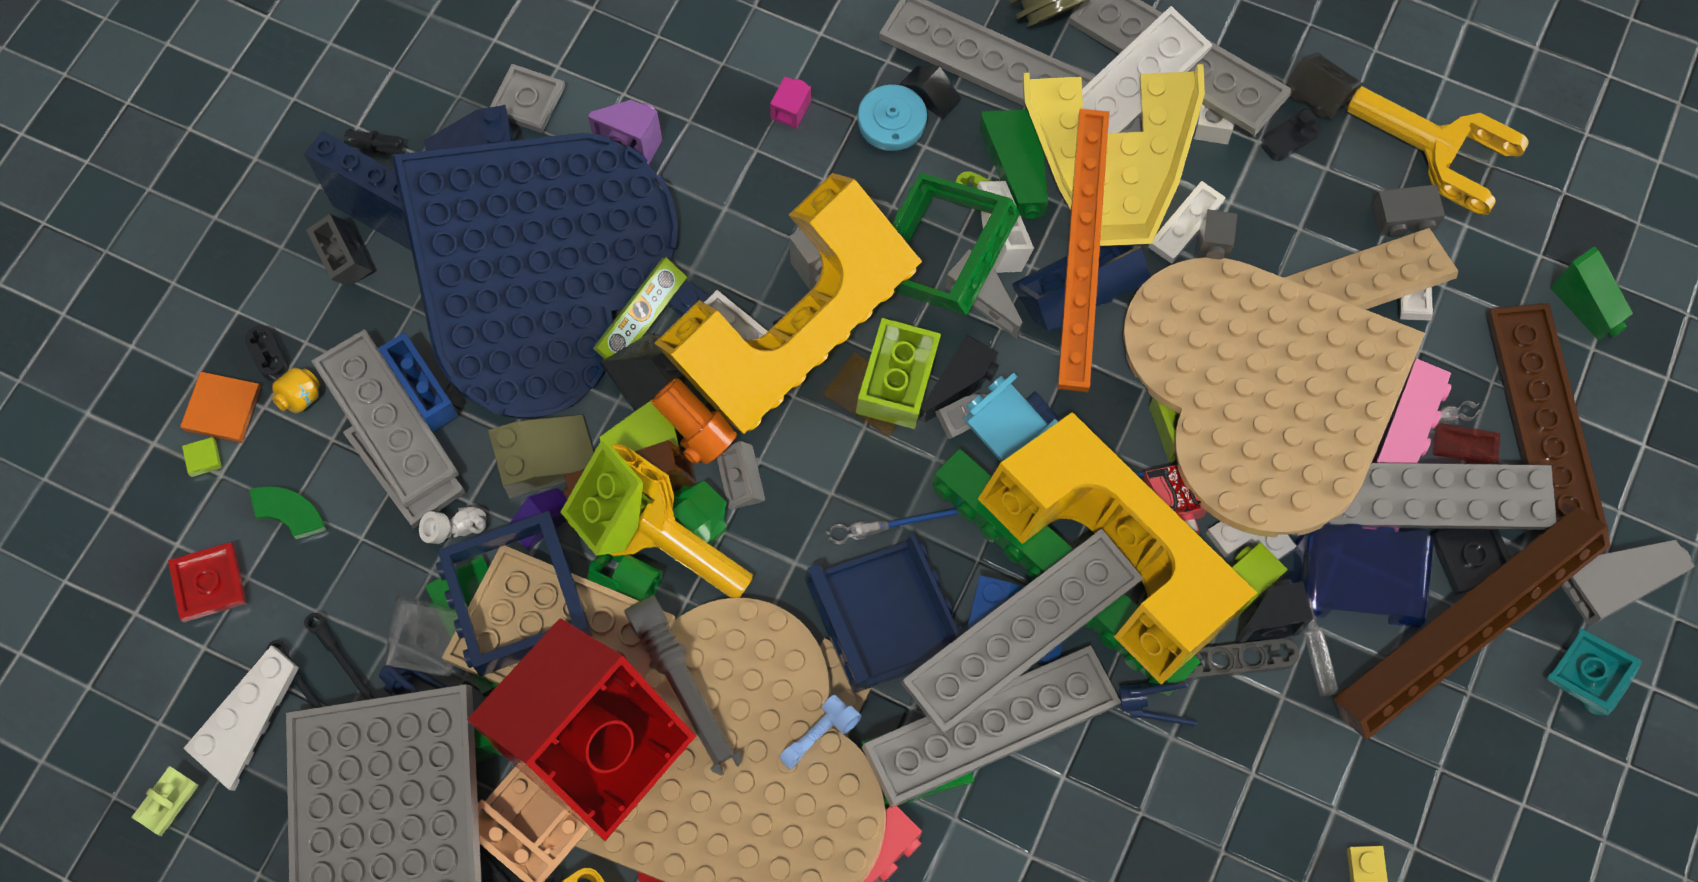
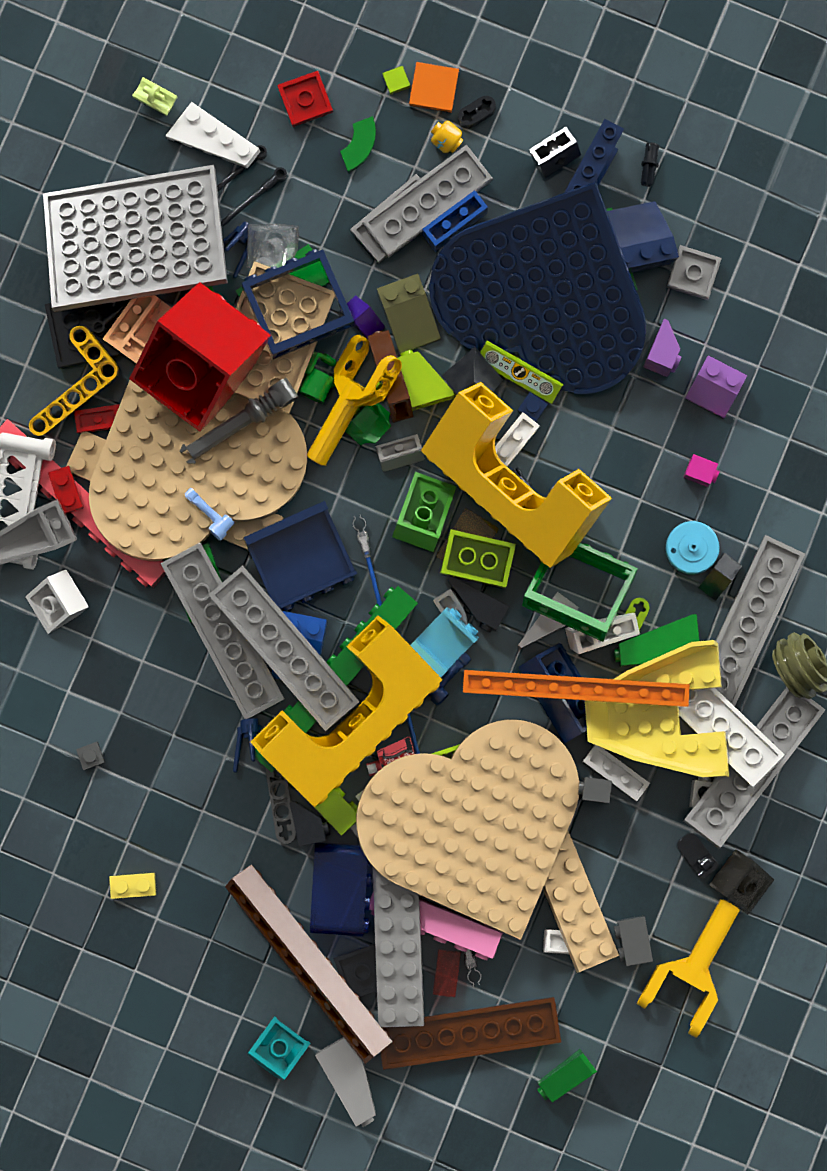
camera: 90 degrees right, 15 degrees up
white arm [419,507,486,544] -> none
lime slope [561,439,643,556] -> none
orange piece [651,378,737,465] -> none
clear axle [1304,598,1339,696] -> none
none -> bright green slope [392,472,457,552]
none -> medium lavender slope [685,356,747,418]

